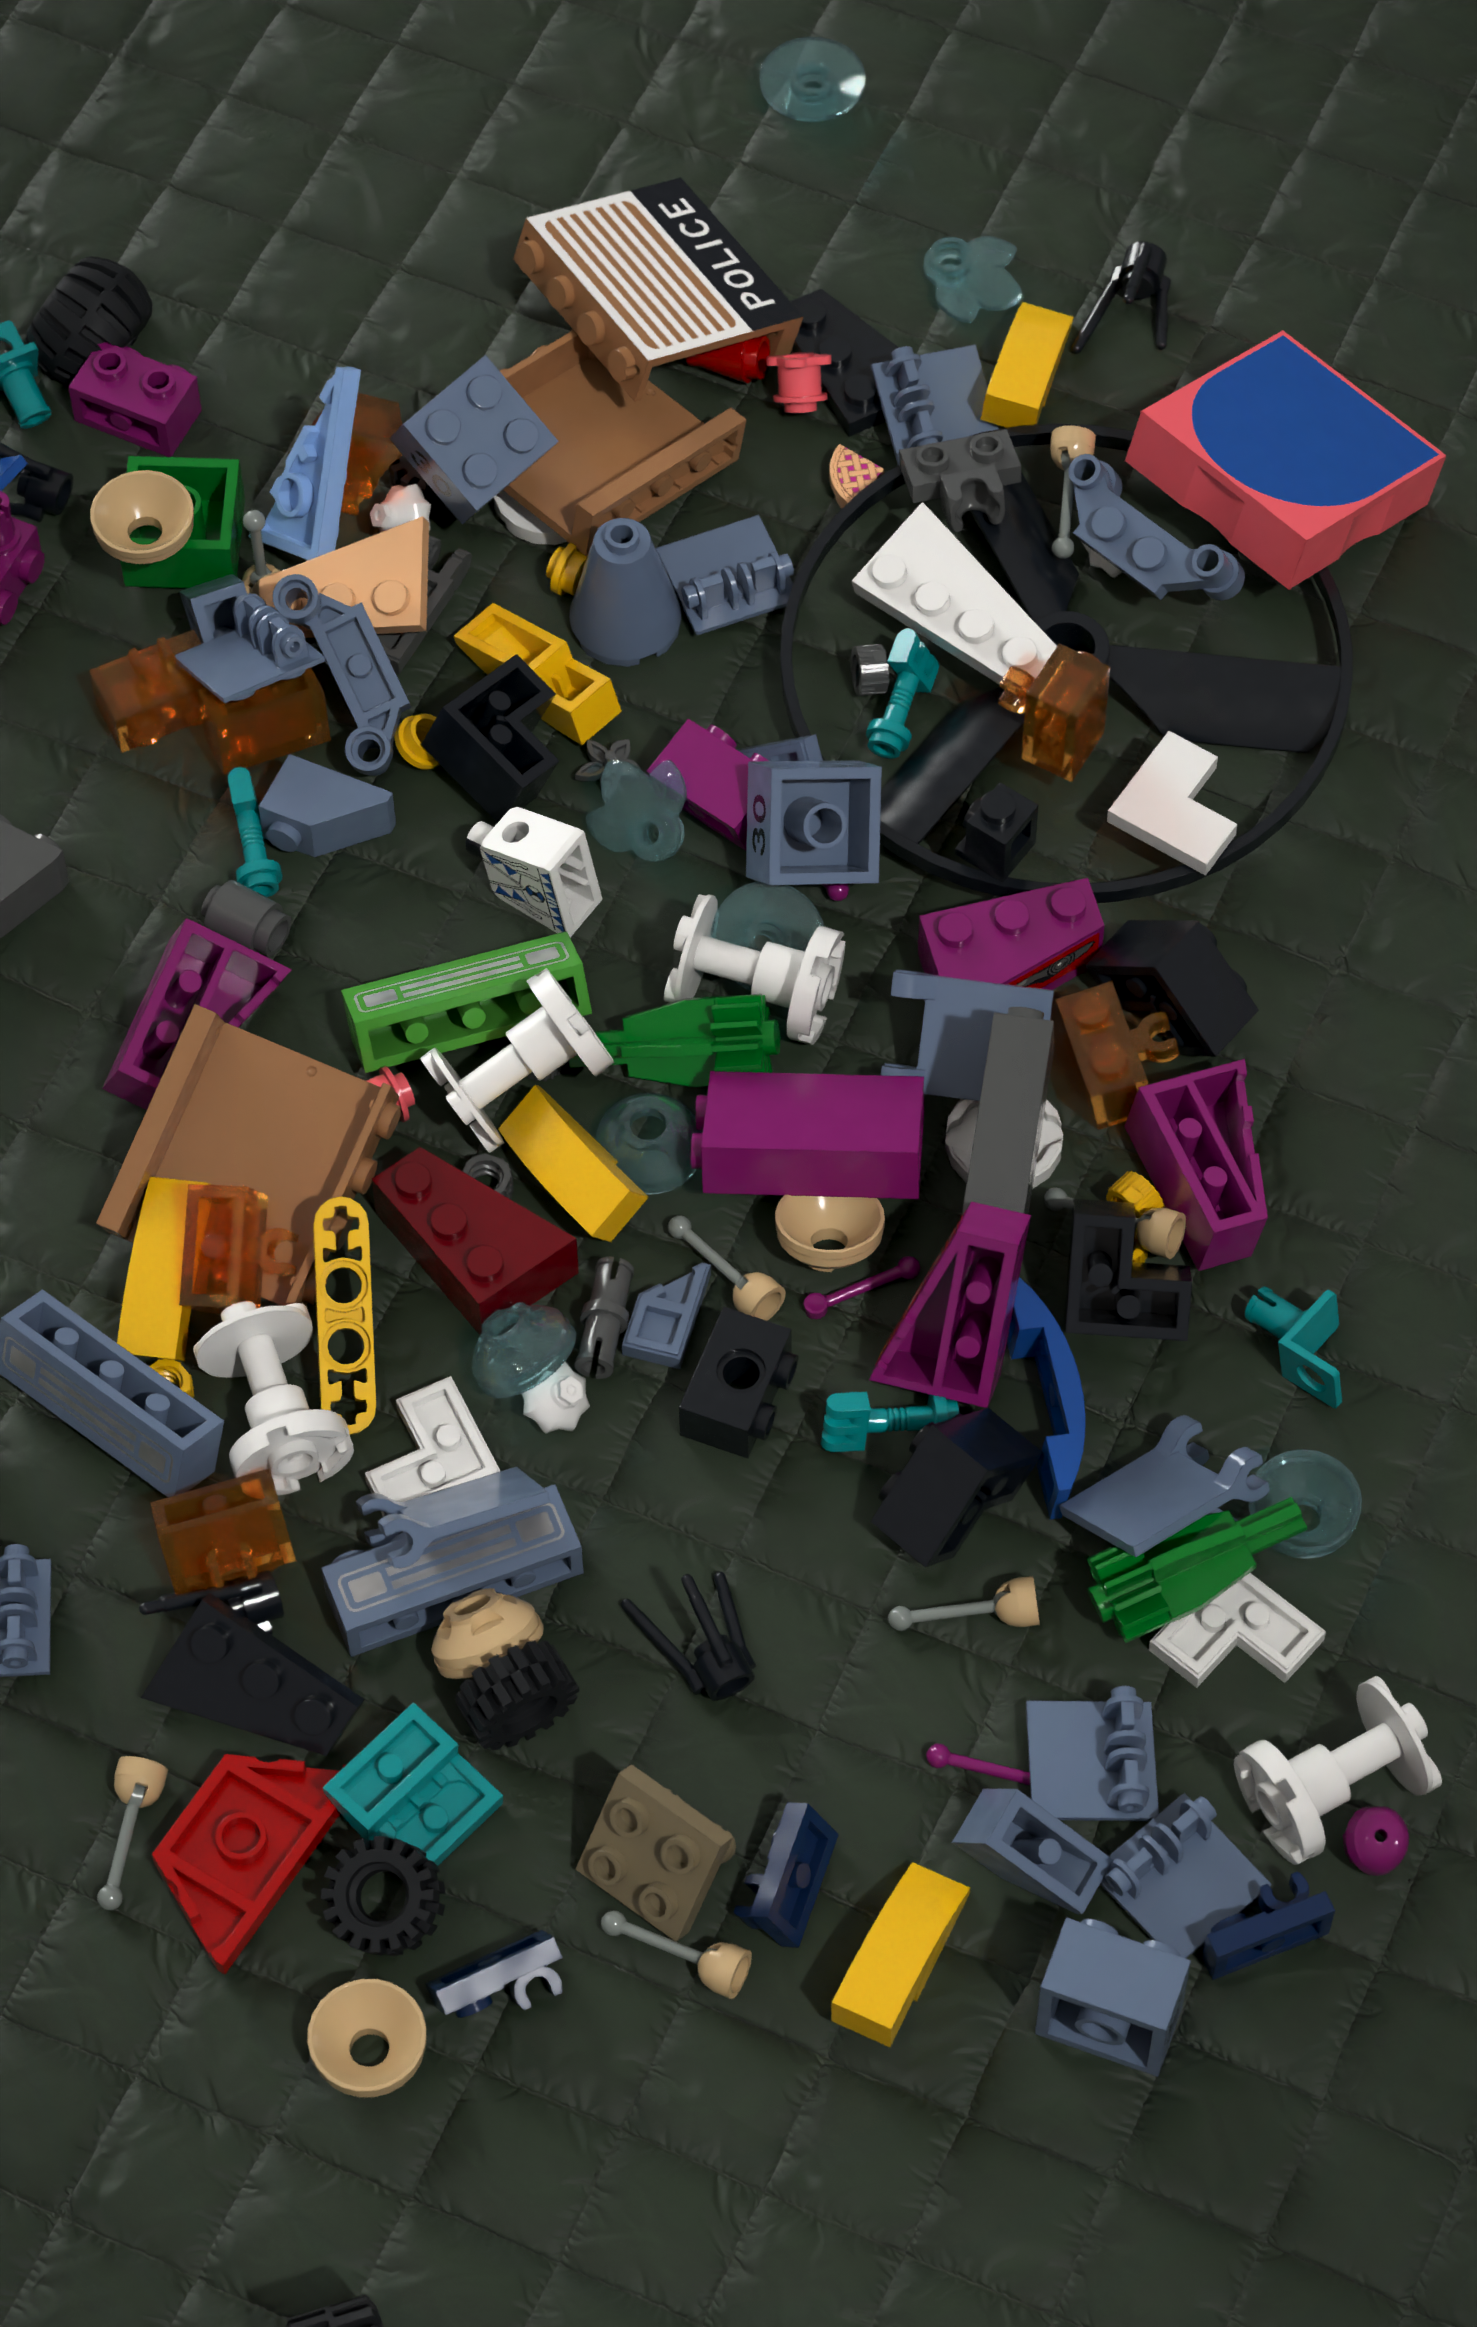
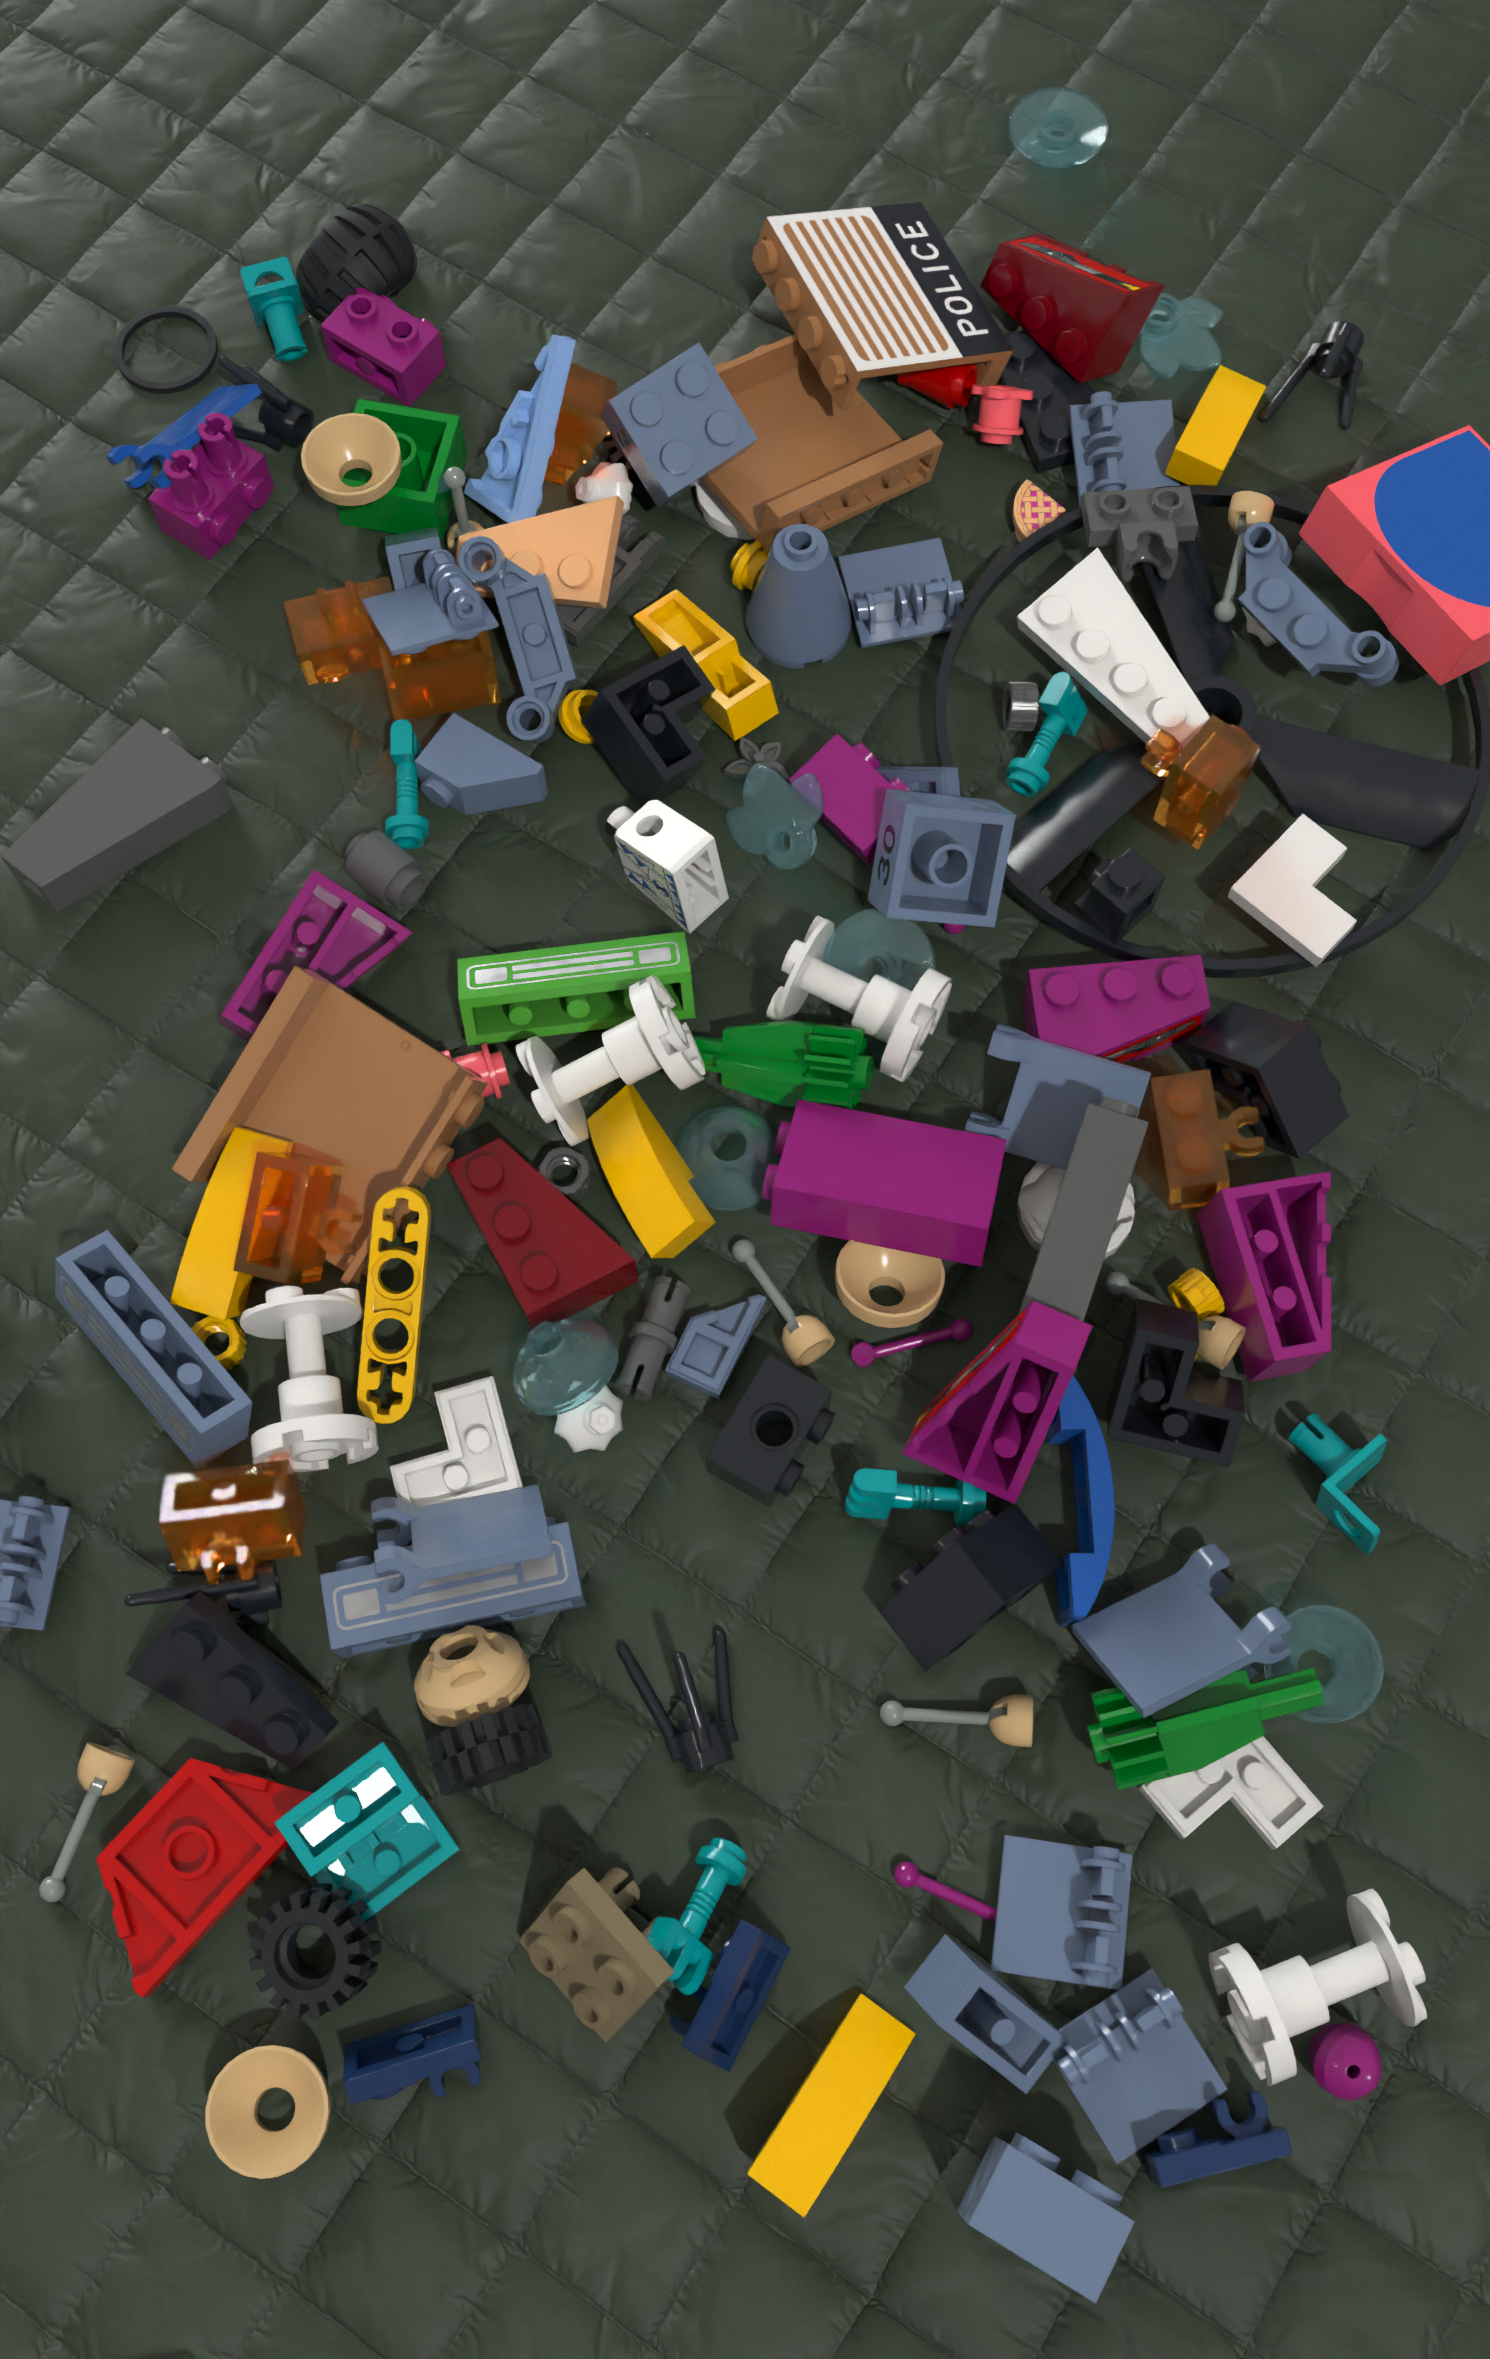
camera: 10 degrees right, 10 degrees up
hinge [601,1910,752,1999] -> none
none -> teal hinge [647,1837,747,1995]
none -> dark red wedge [980,233,1165,383]

